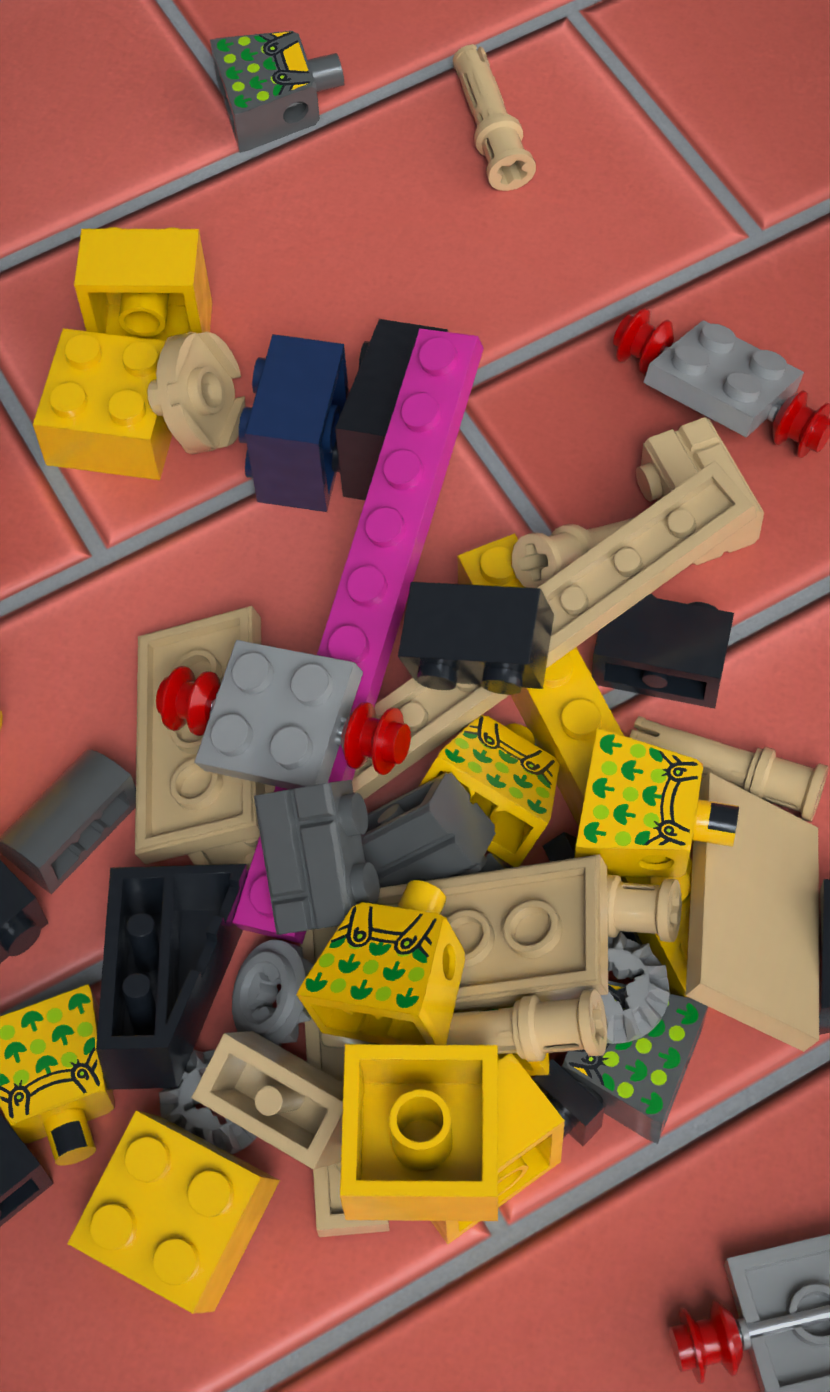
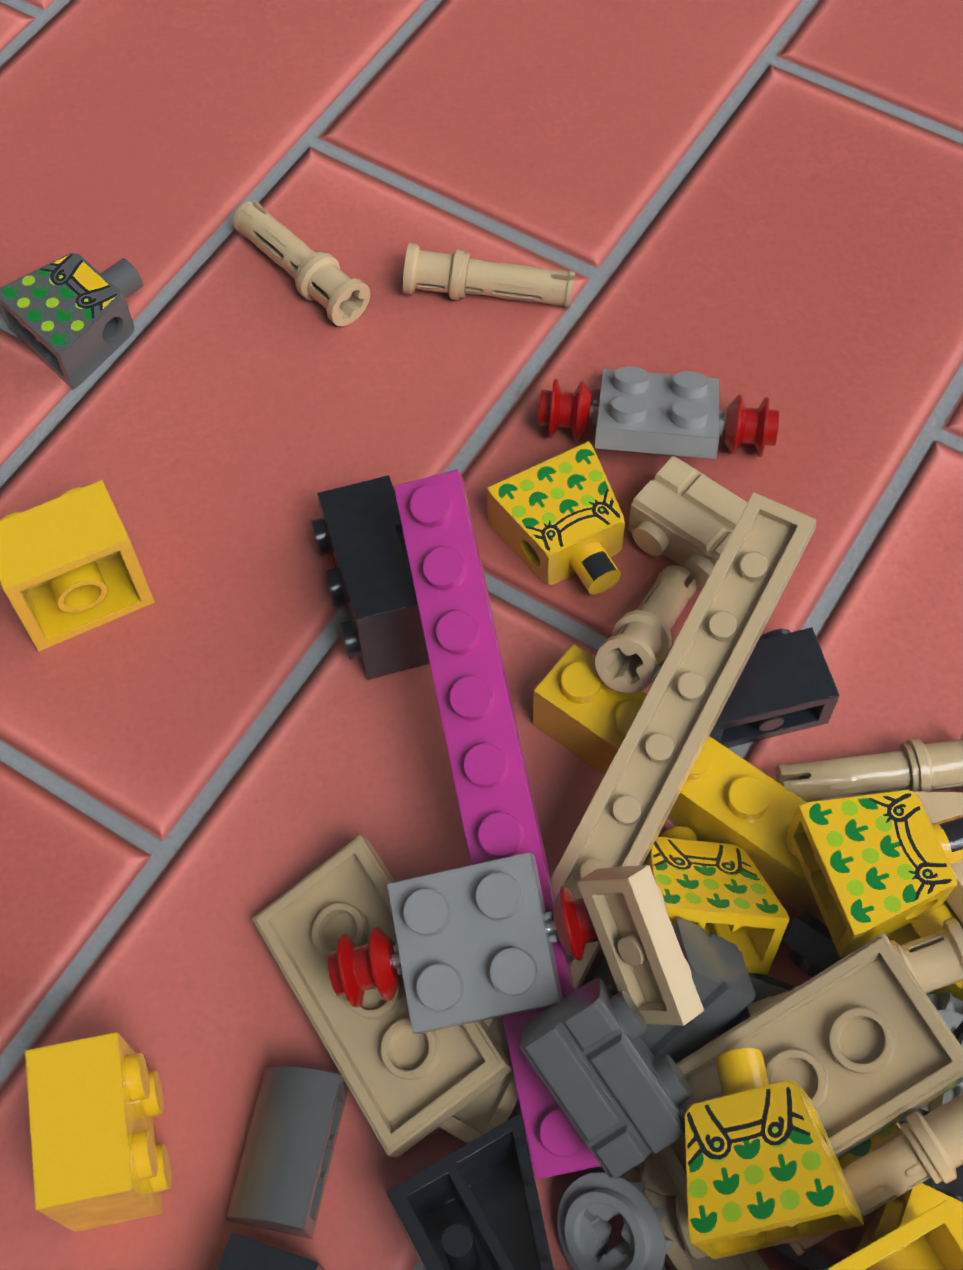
camera: 30 degrees left, 0 degrees up
yellow brick [33,328,172,480] -> none
tan plate [147,332,245,454] -> none
dark blue brick [239,334,349,512] -> none
black brick [398,582,554,695] -> none
none -> tan pin [403,243,575,308]
none -> yellow torso [487,441,625,595]
none -> tan plate [577,865,704,1026]

